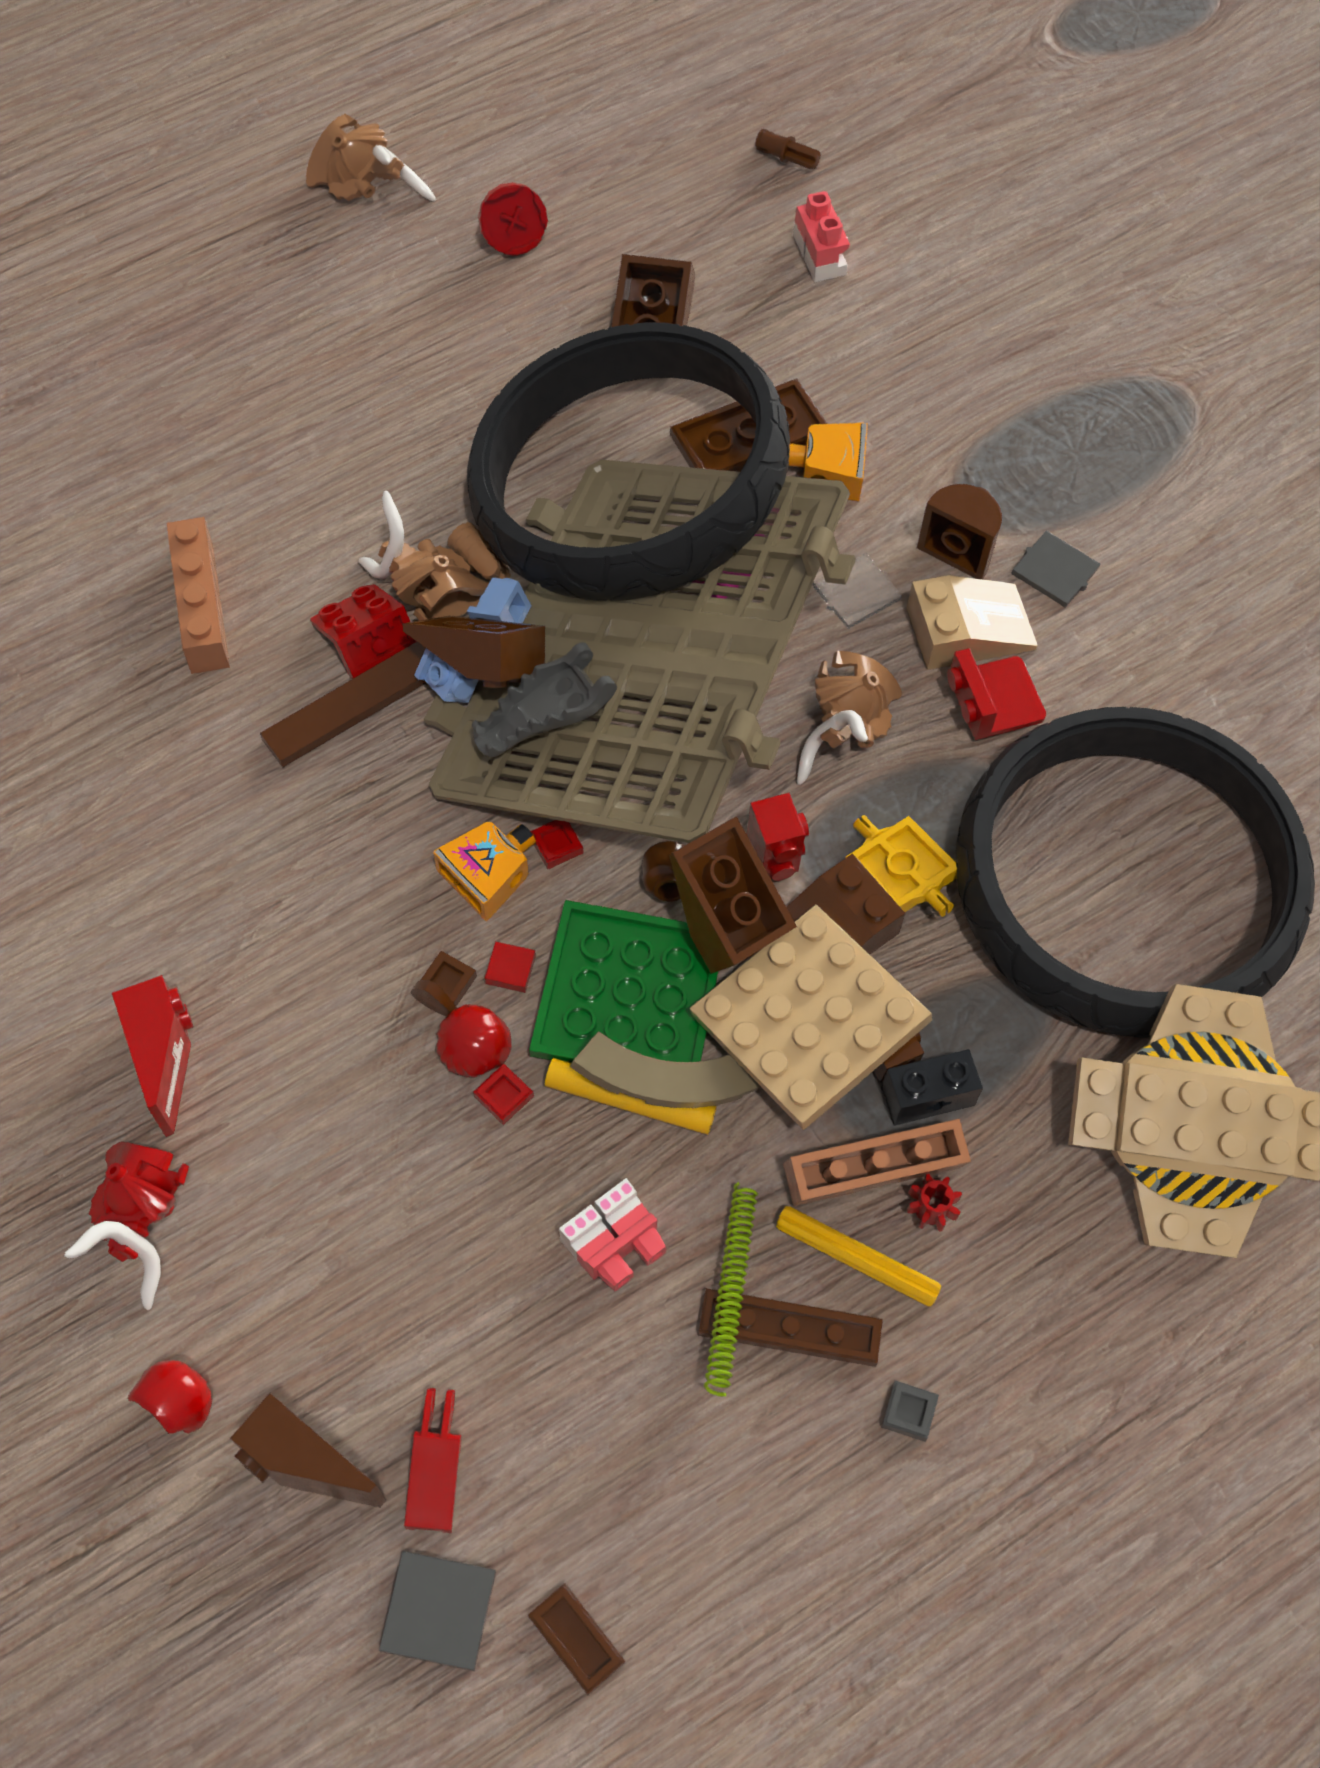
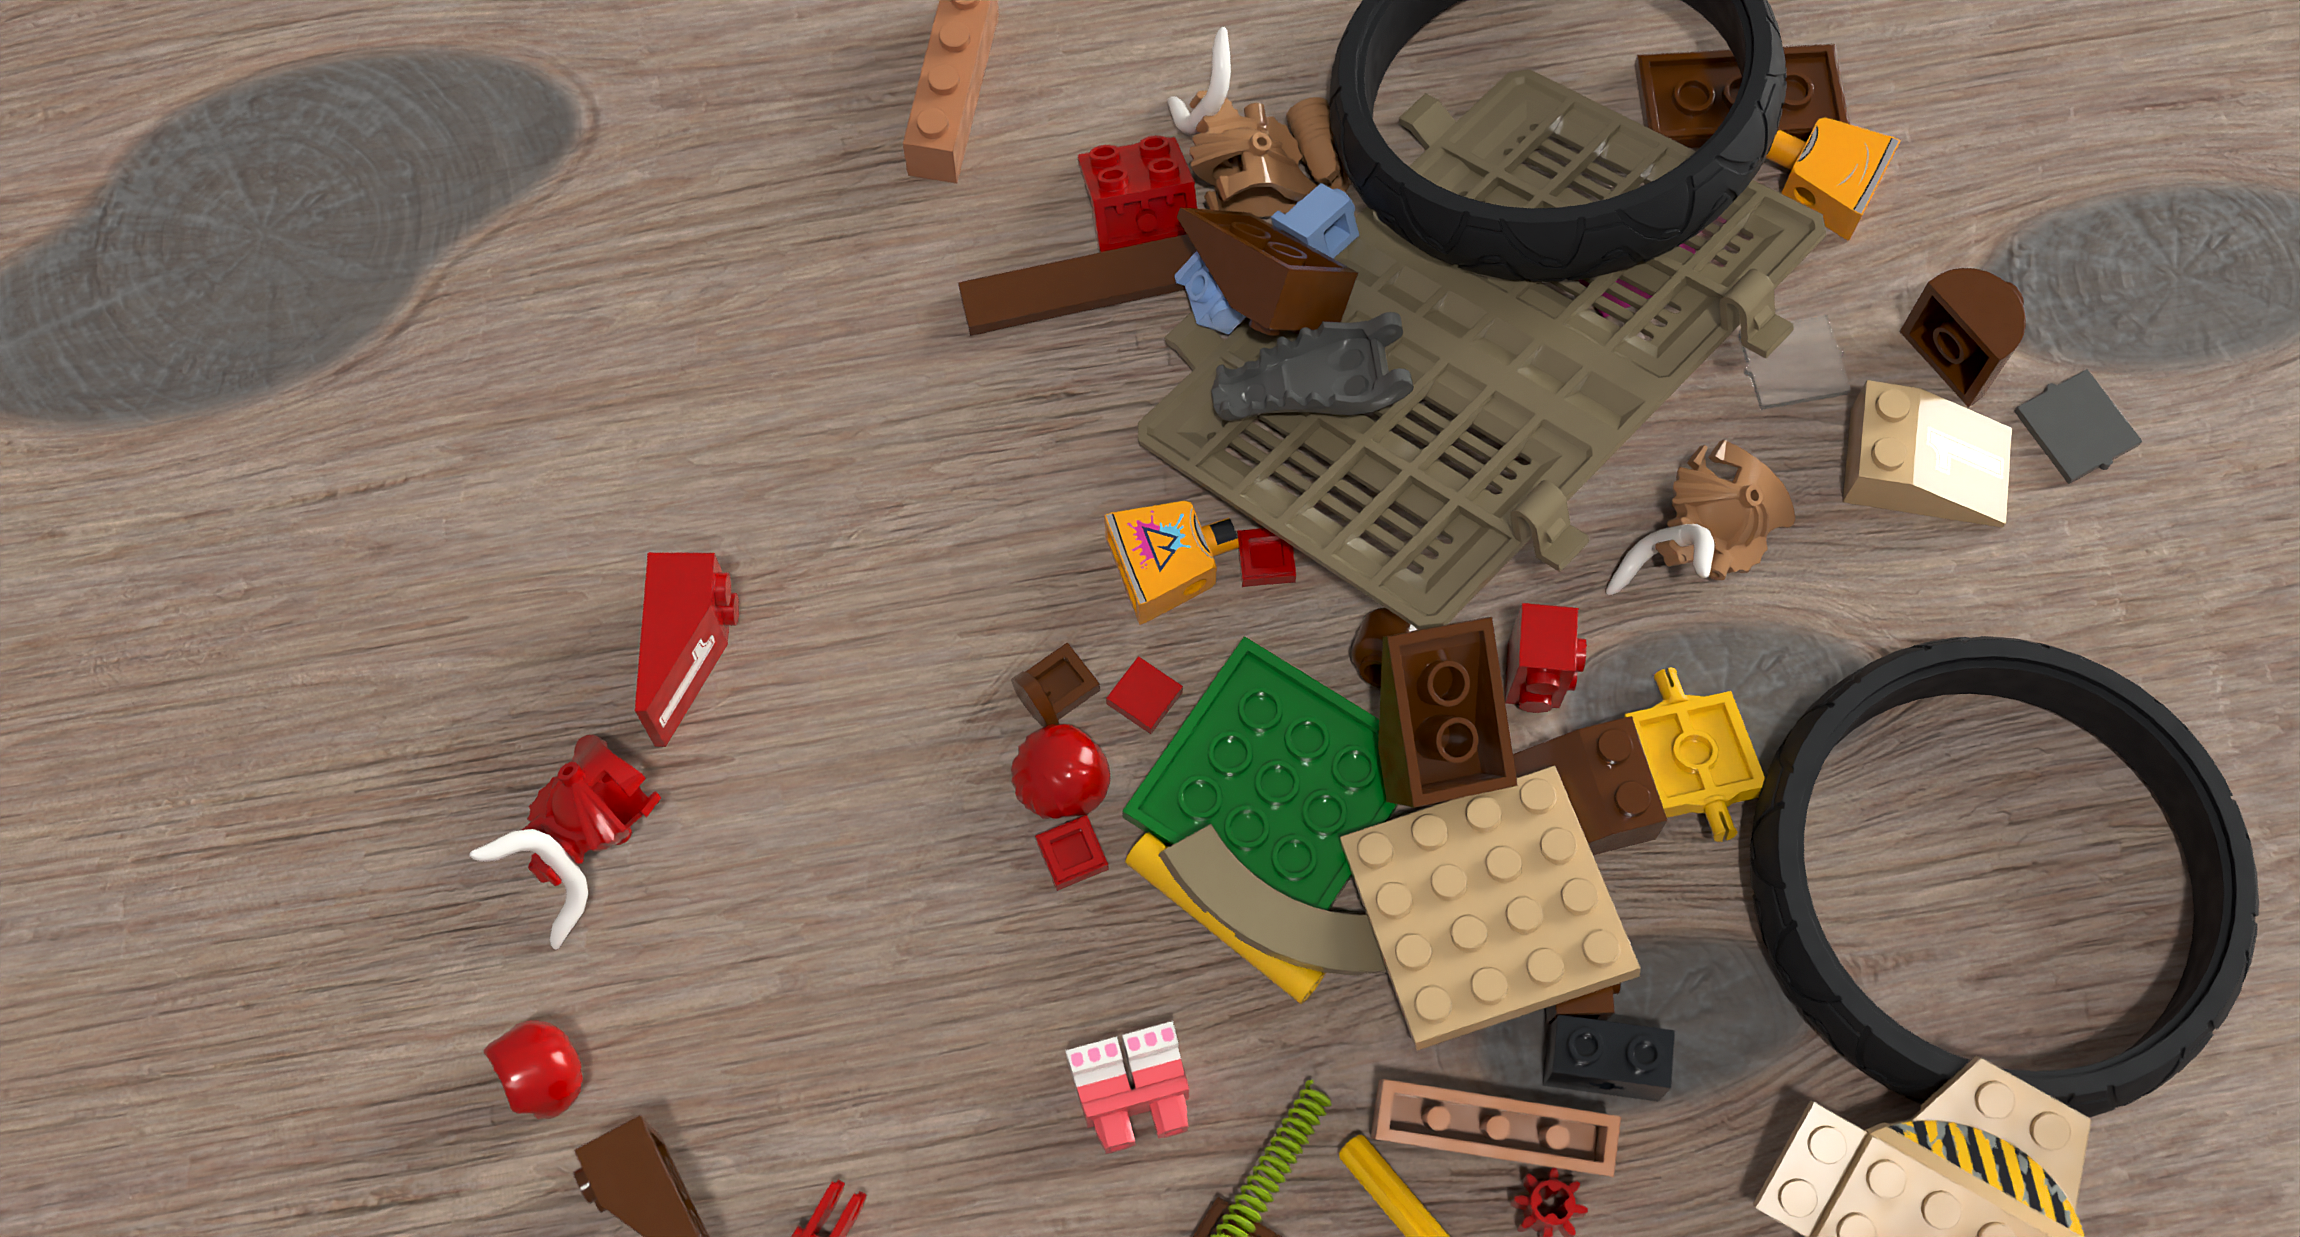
camera: 25 degrees right, 5 degrees up
red bracket [947,648,1046,740] -> none

